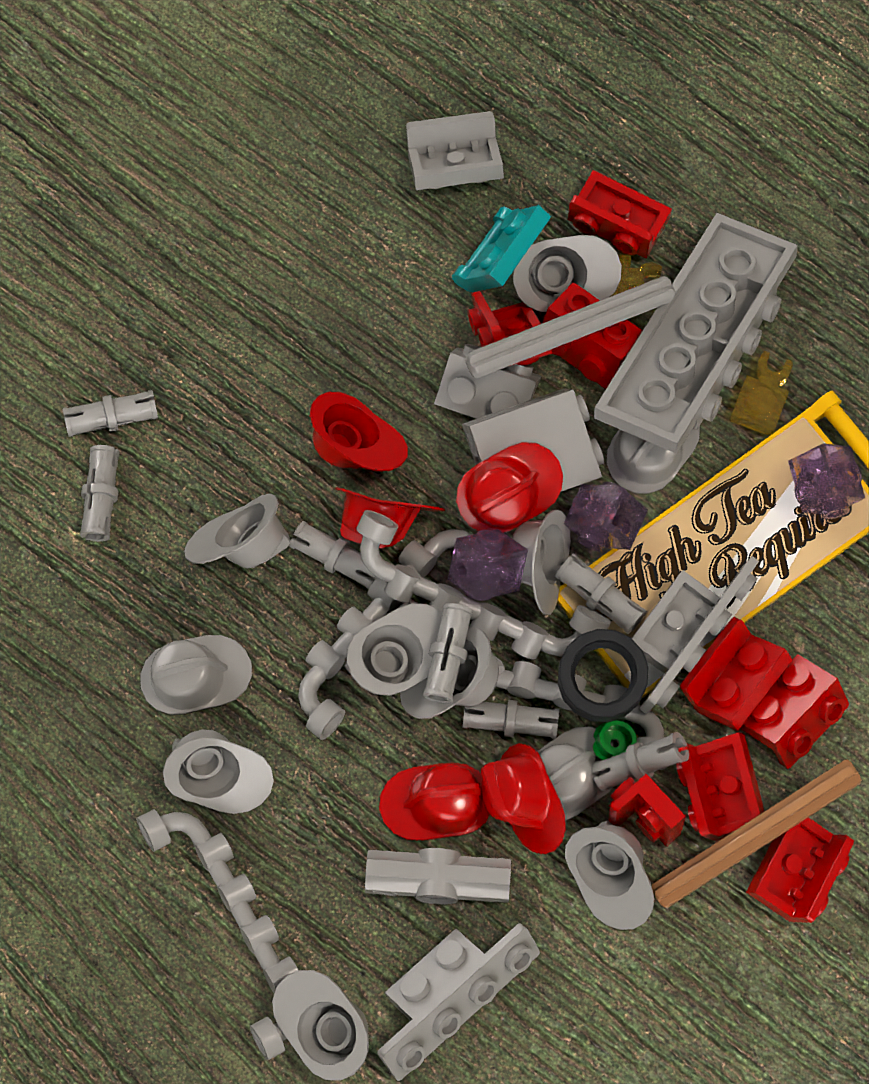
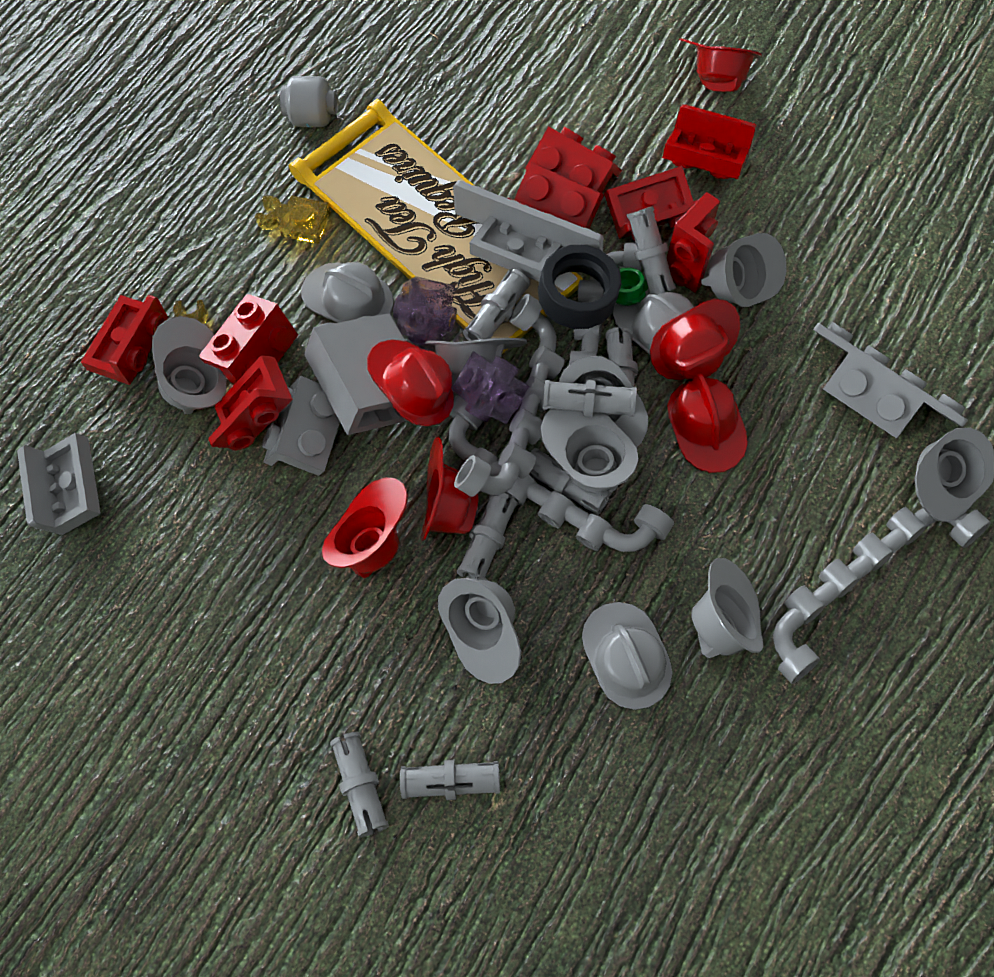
camera: 90 degrees left, 5 degrees down
light grey piece [365,848,511,905] -> none
teal plate [452,205,551,292] -> none
light grey axle [465,276,675,378] -> none
light grey plate [594,213,798,454] -> none
medium nougat axle [652,760,862,908] -> none
clear purple brick [788,443,866,519] -> none

